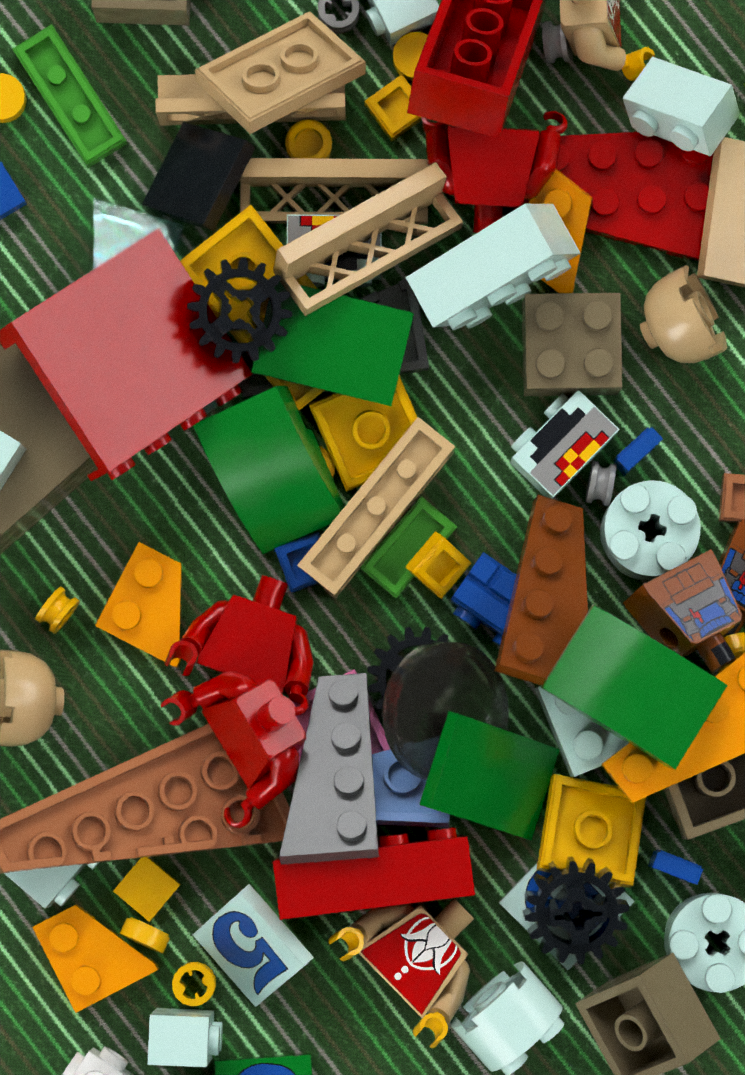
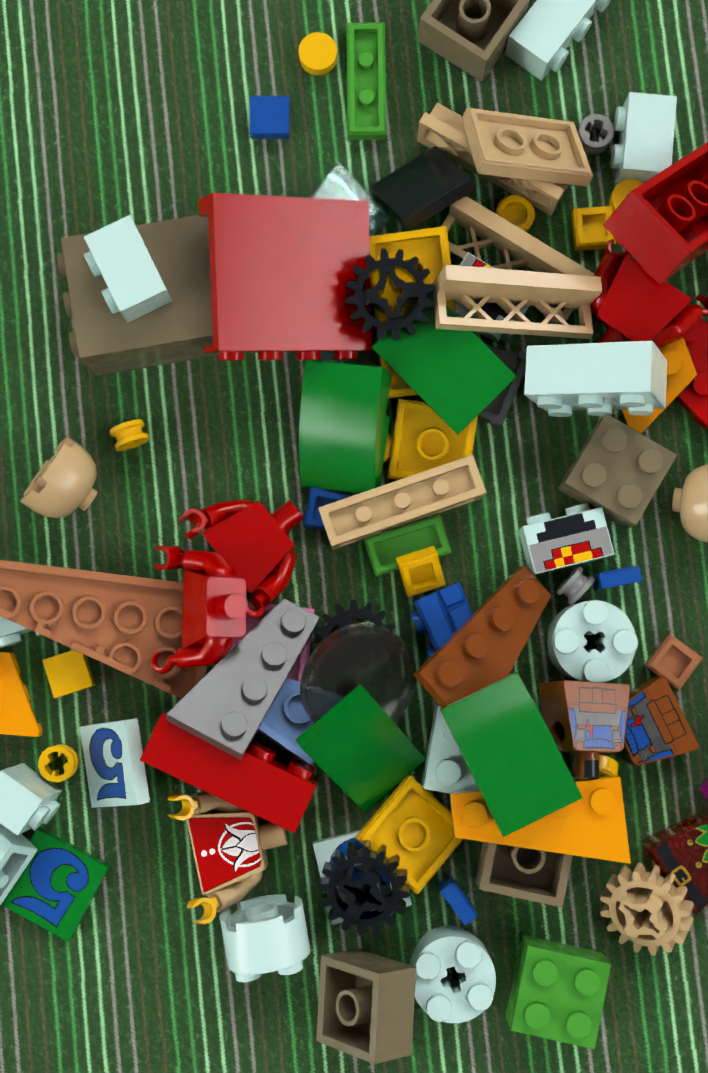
camera: 35 degrees right, 0 degrees up
light orange wing [95,542,182,668] -> none
yellow tile [119,917,170,954] -> none

